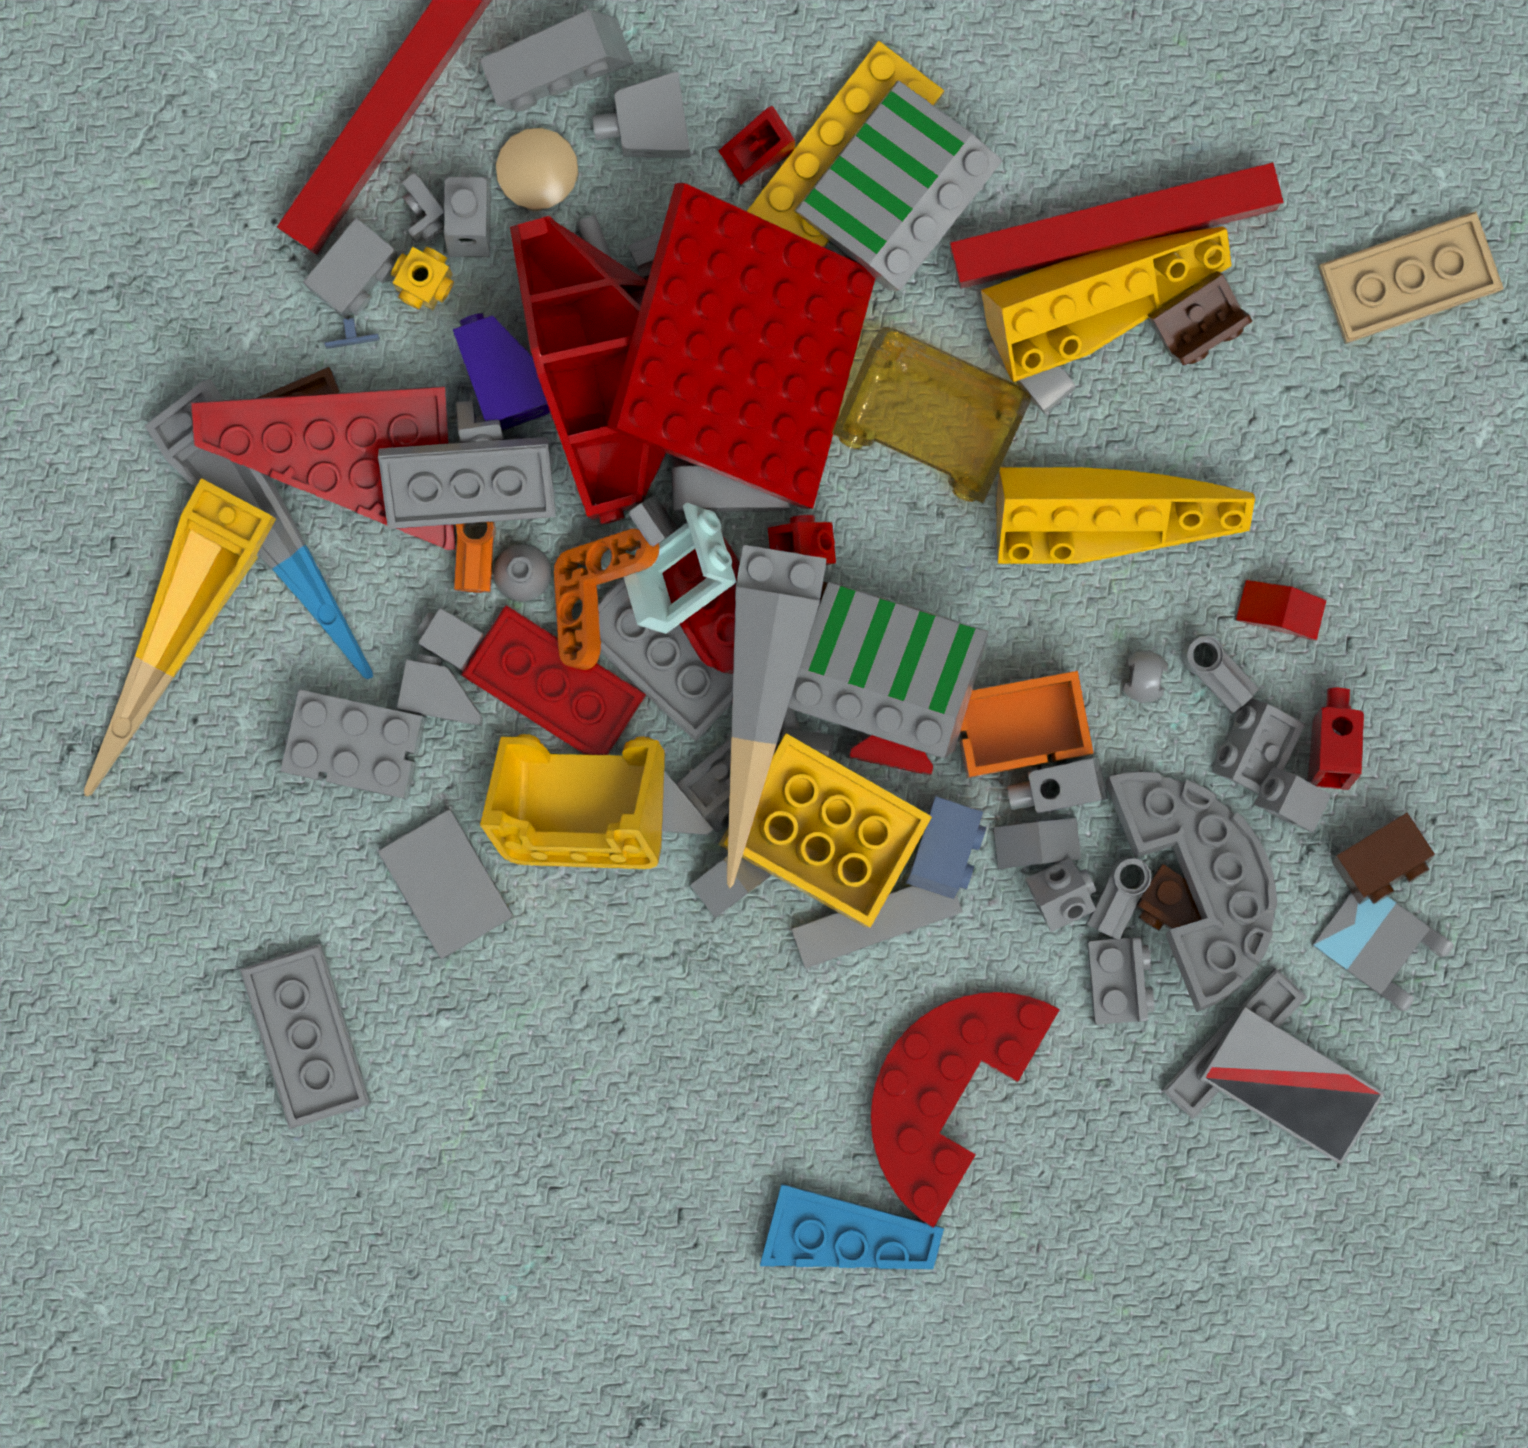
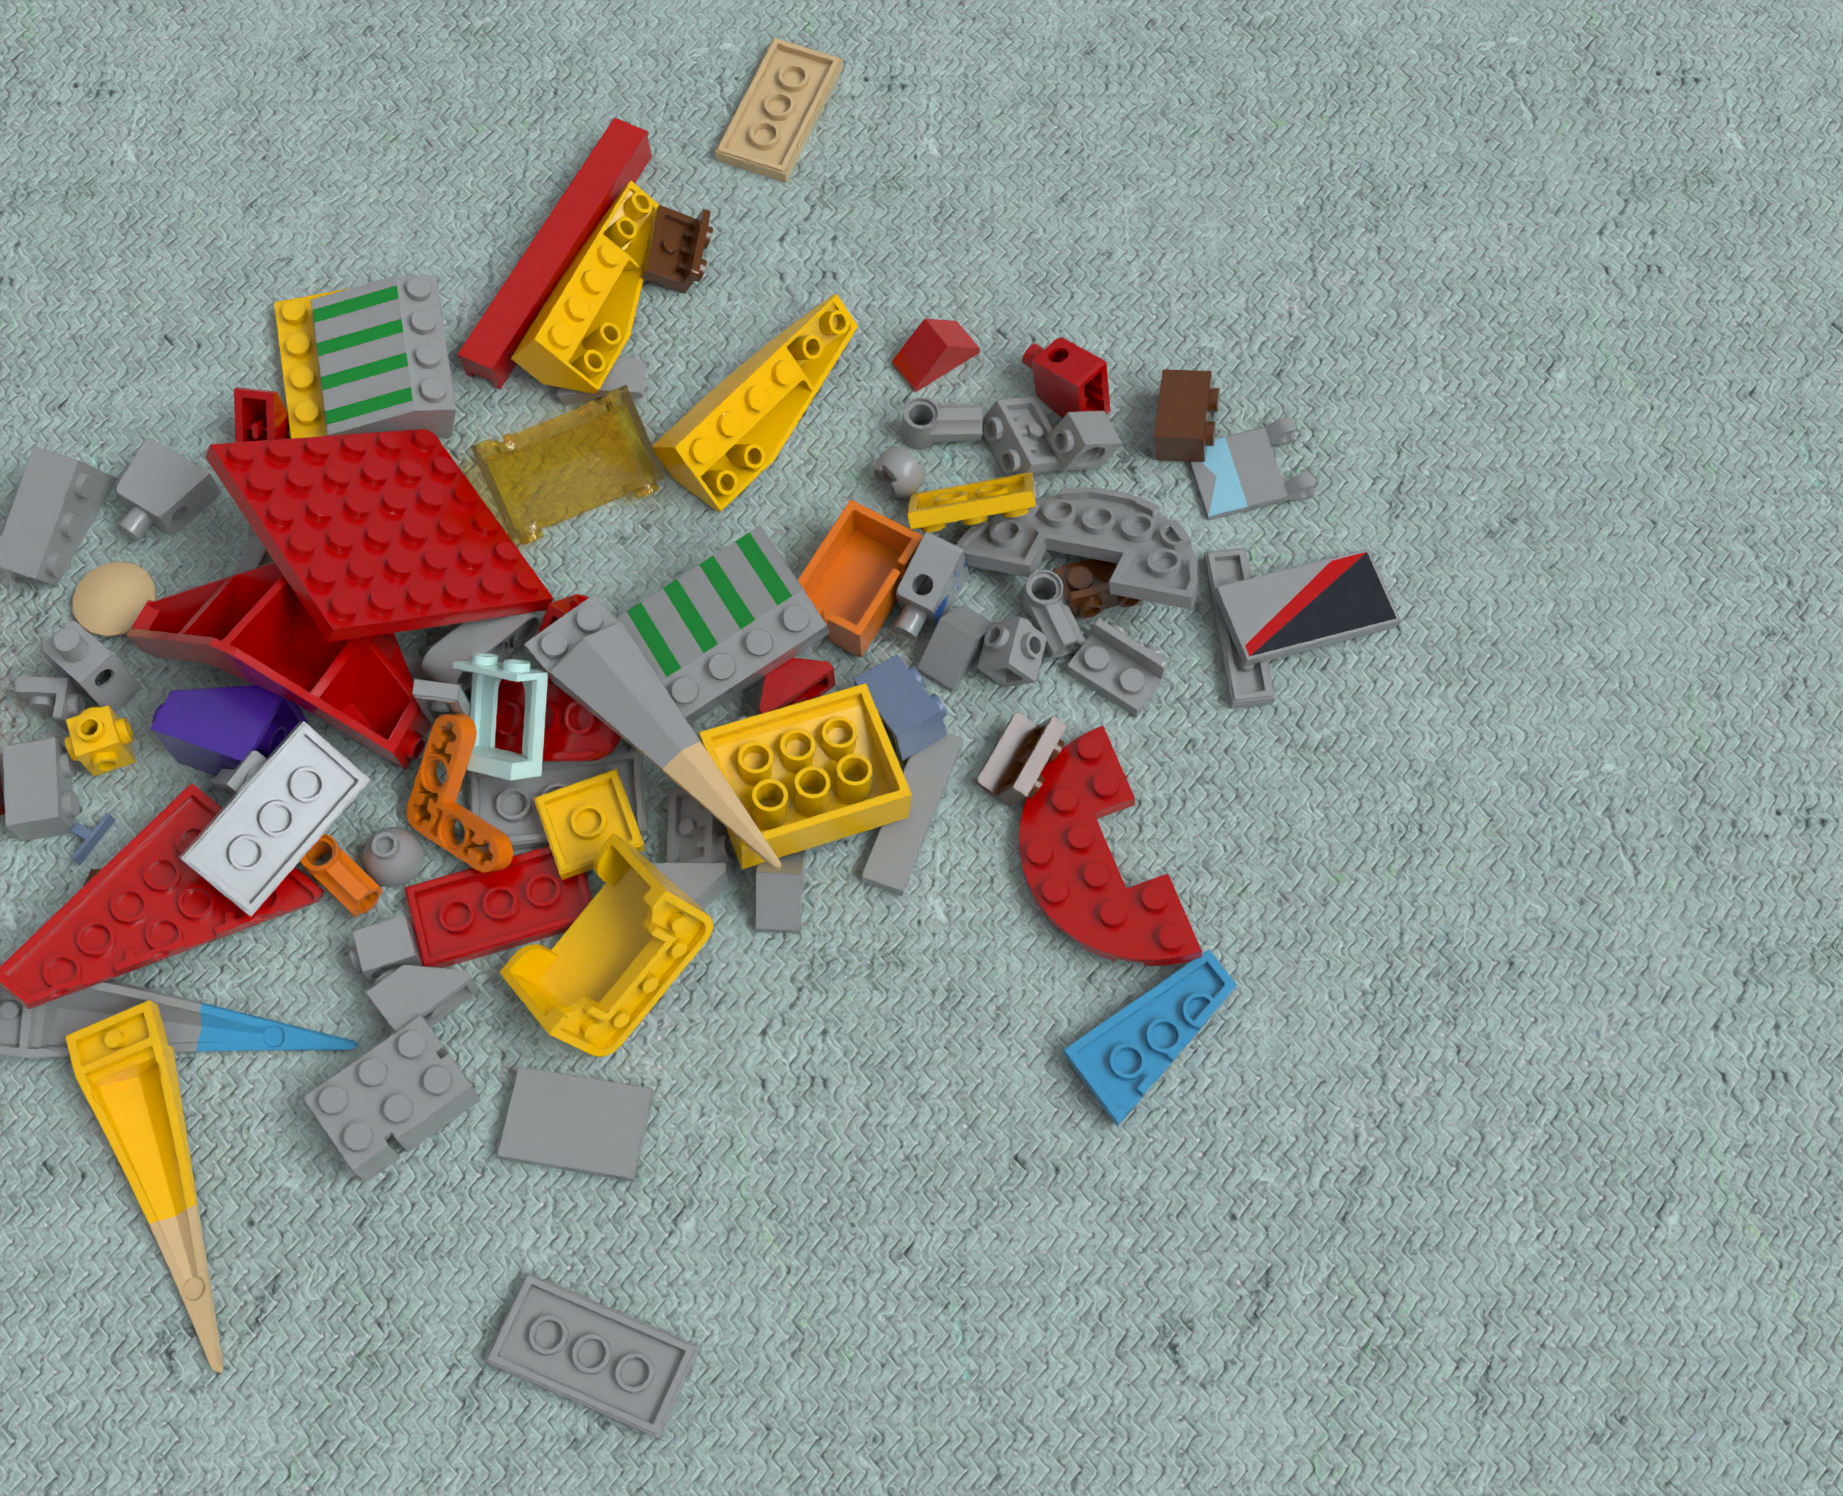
camera: 45 degrees left, 20 degrees down
none -> yellow tile [534,769,646,880]
none -> yellow plate [907,472,1036,532]
none -> bracket [975,712,1067,806]

